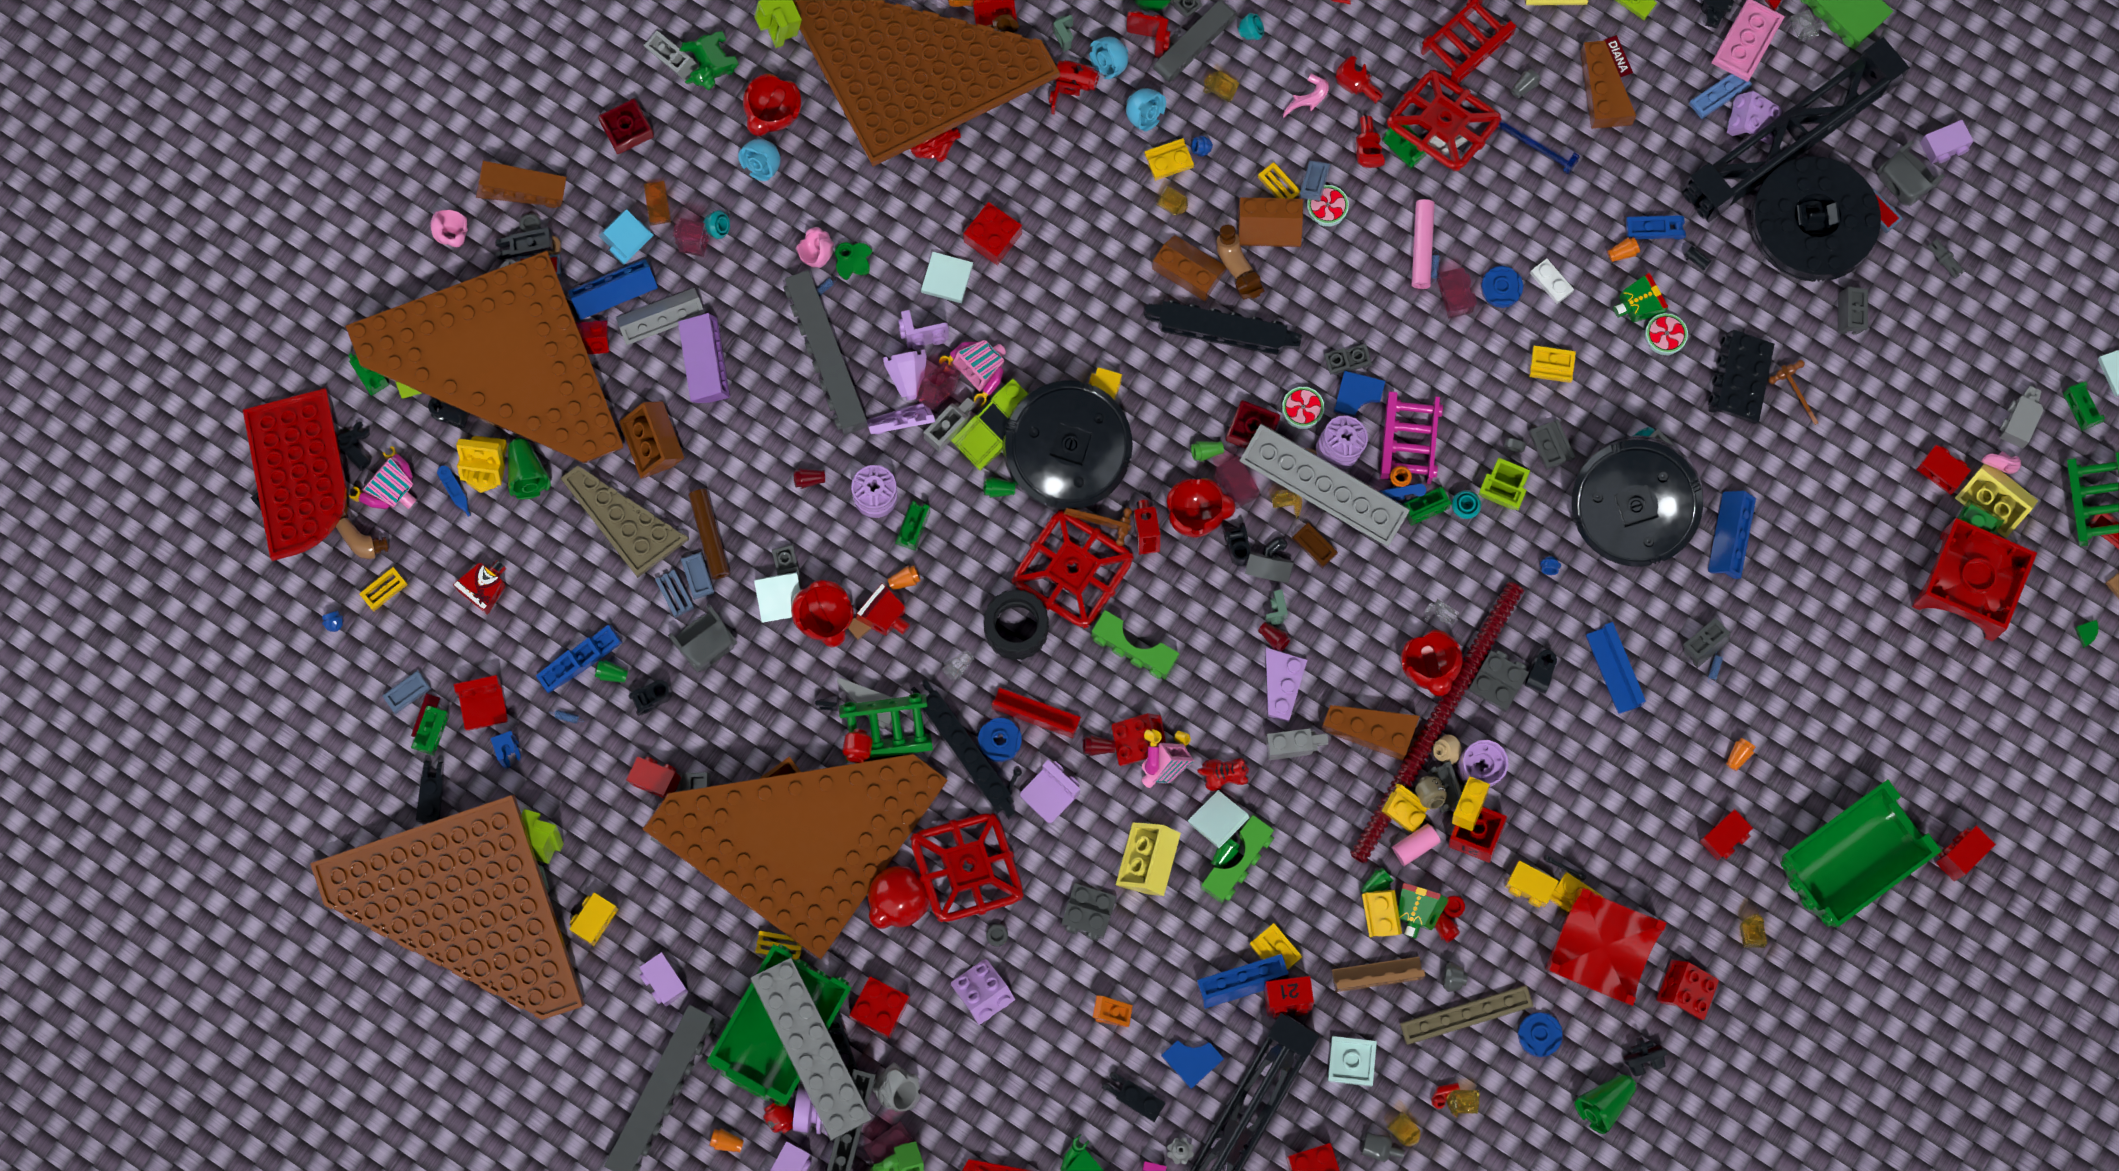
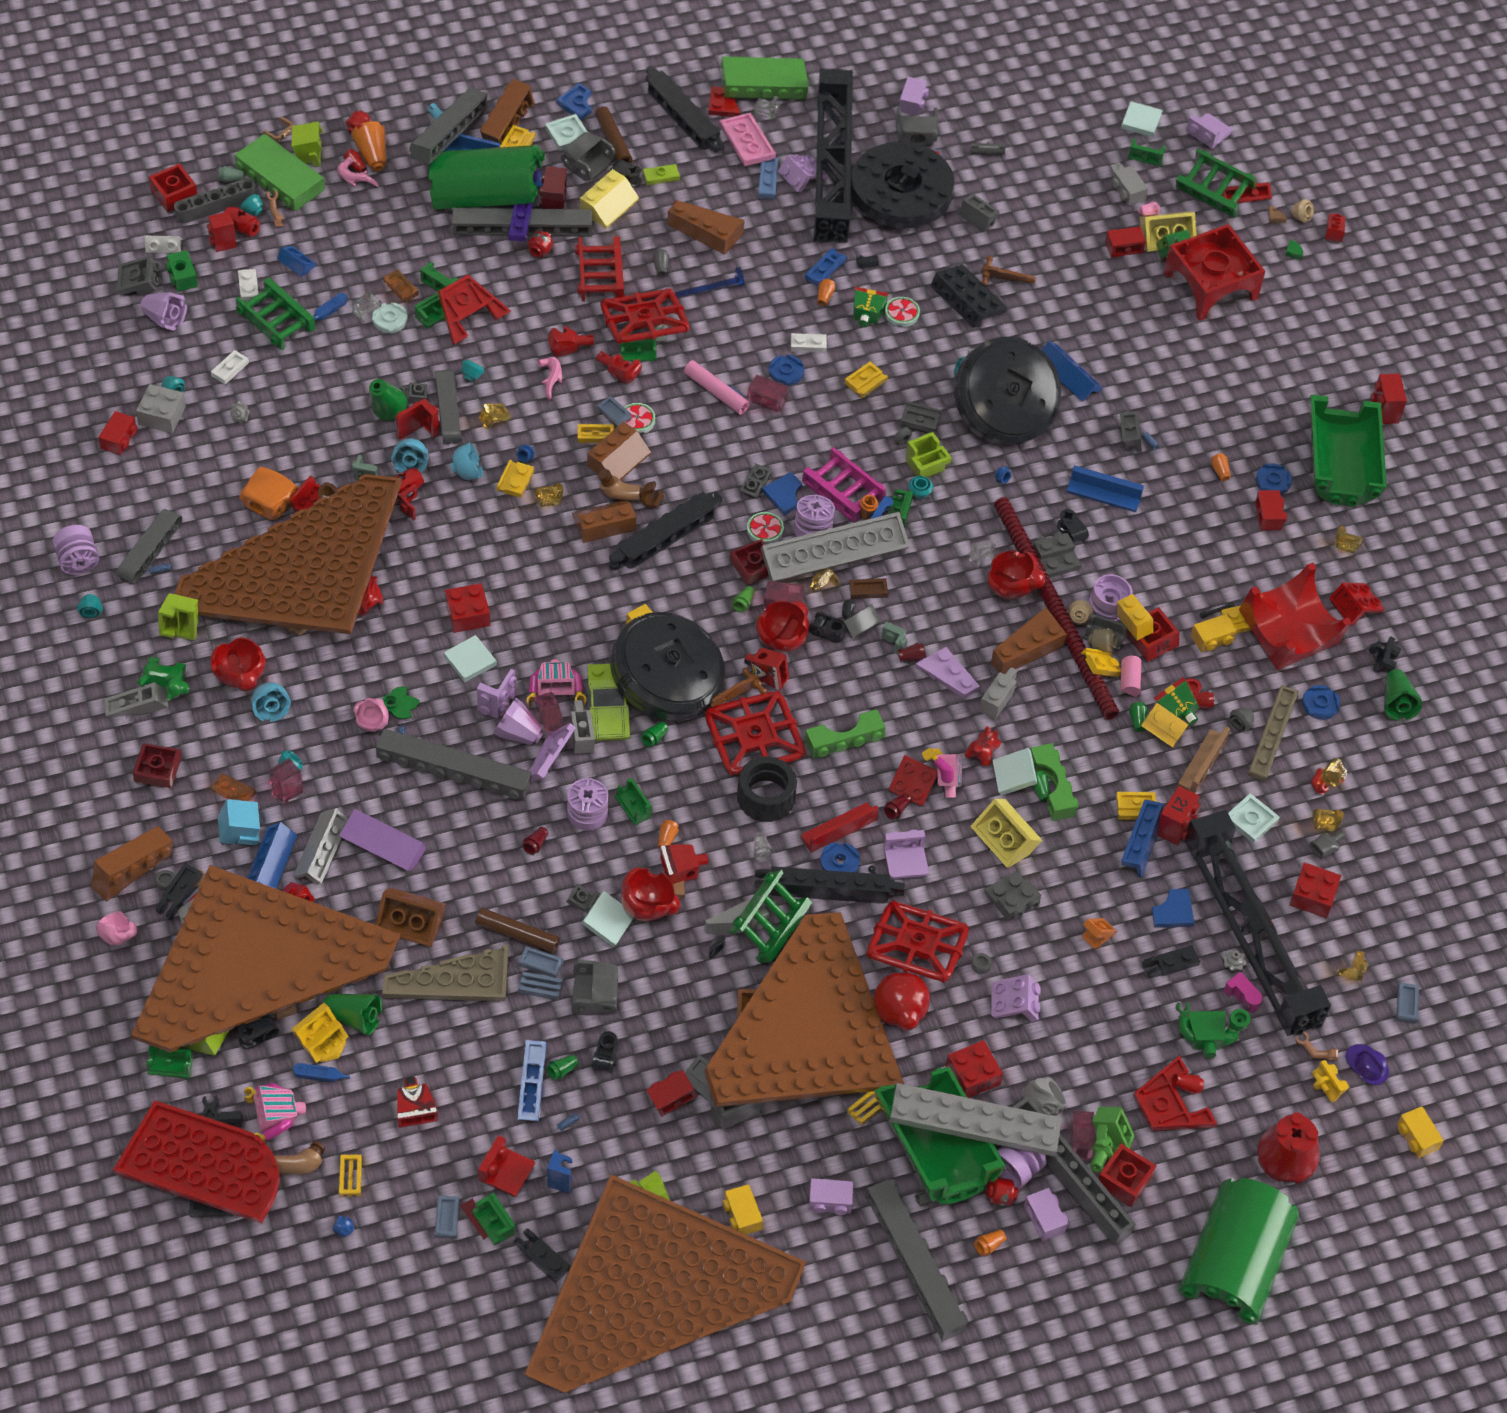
camera: 55 degrees left, 20 degrees down
red head [842,729,873,763] -> none
none -> blue tile [1255,463,1292,495]

